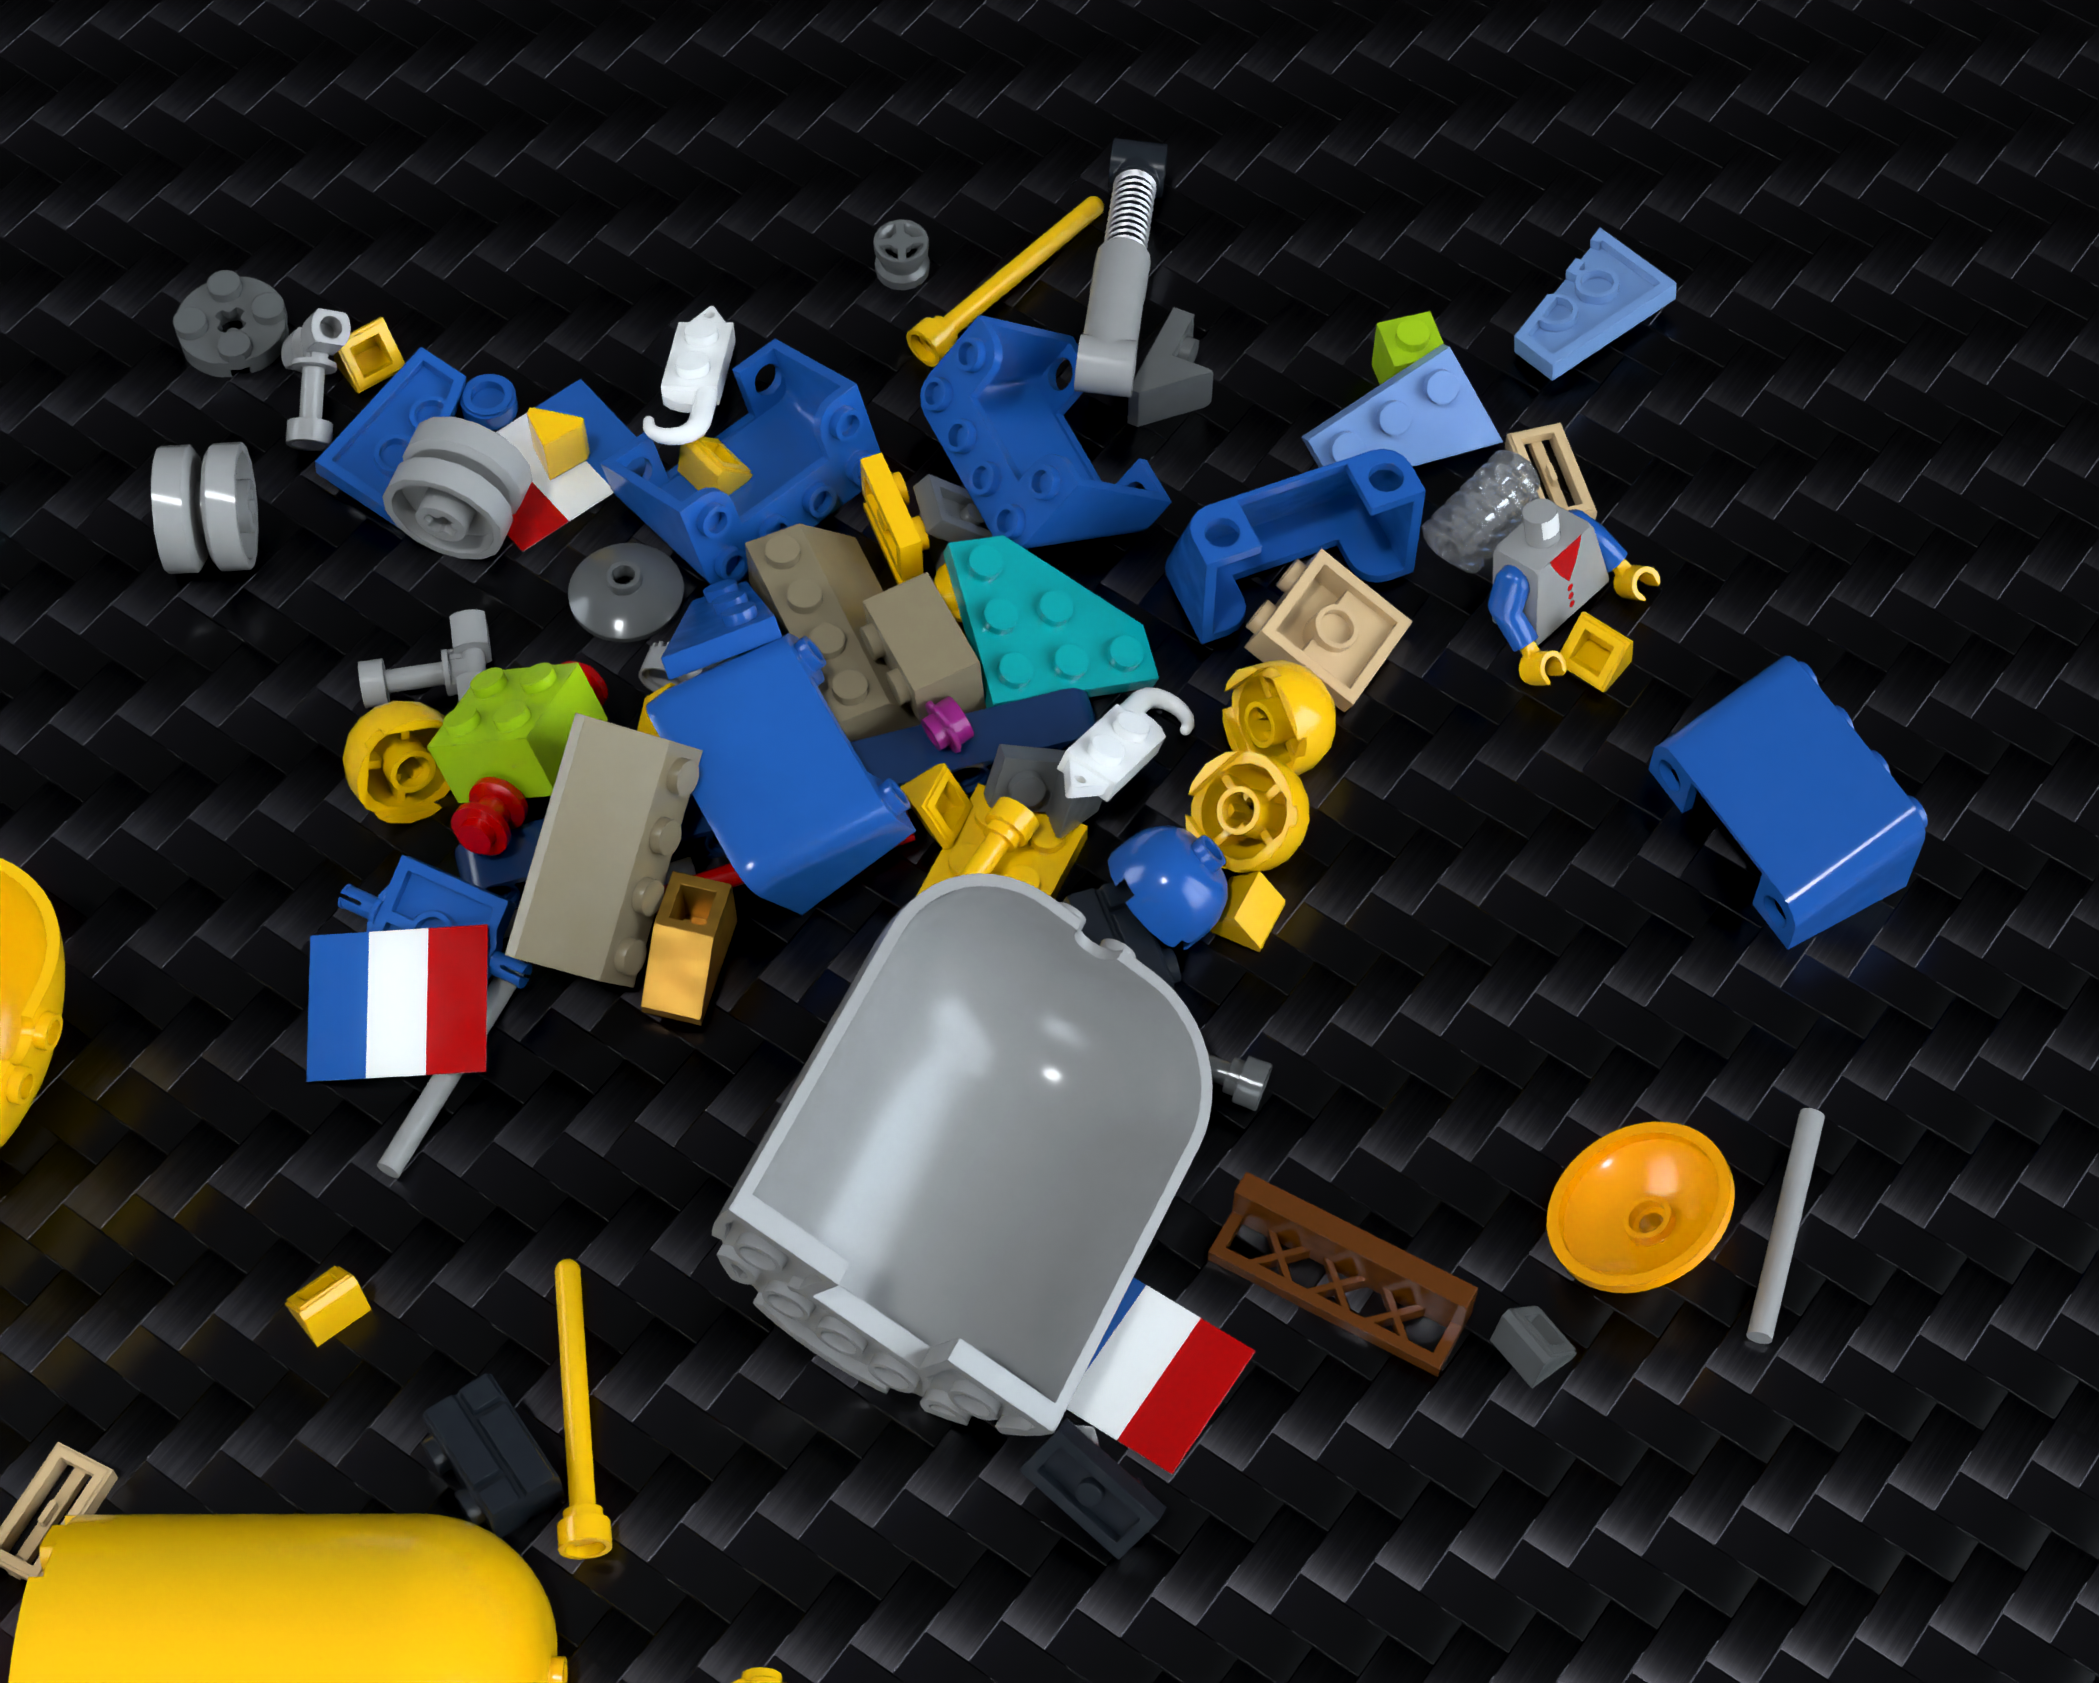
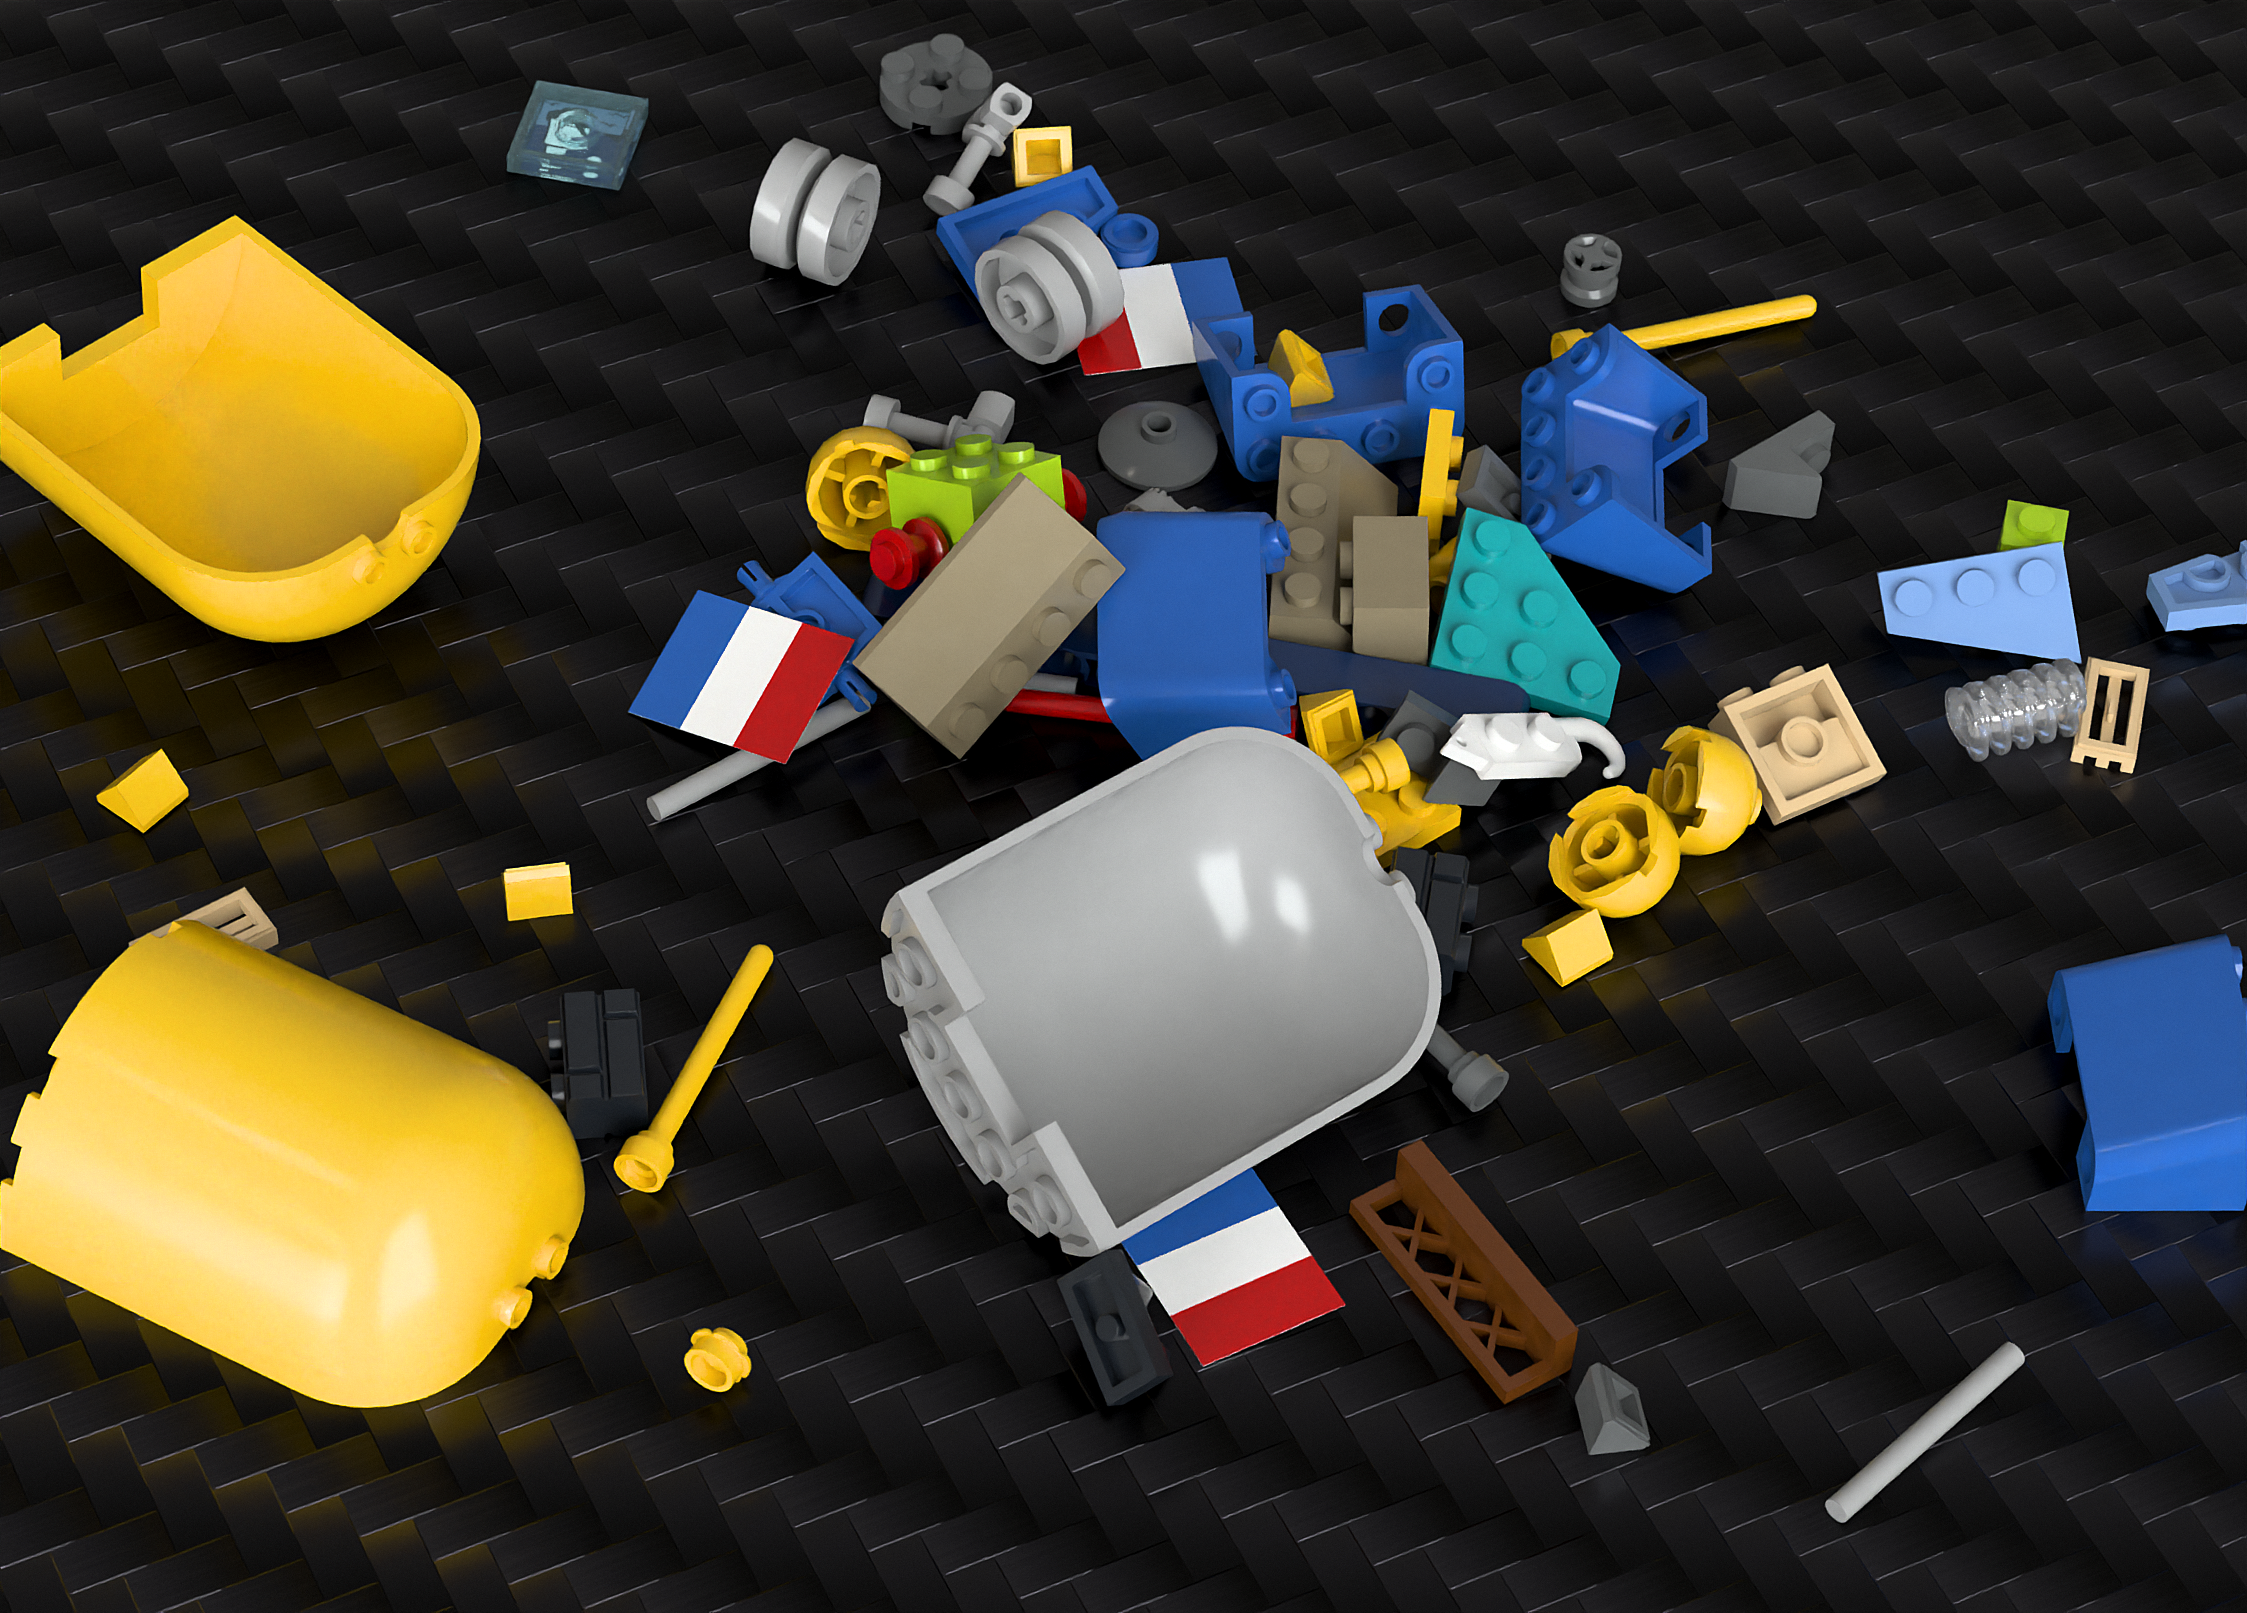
camera: 25 degrees right, 10 degrees down
yellow slope [527,407,590,480] -> none
pearl gold slope [641,871,737,1026] -> none
white plate [643,306,736,445] -> none
blue wing [661,579,782,680] -> none
magenta plate [921,696,974,753] -> none
light grey piece [1074,138,1168,398] -> none
blue cylinder [1108,825,1228,950] -> none
blue windscreen [1165,449,1426,644] -> none
torso [1488,499,1660,686] -> none
light orange dish [1547,1122,1735,1293] -> none
yellow slope [1560,611,1633,693] -> none

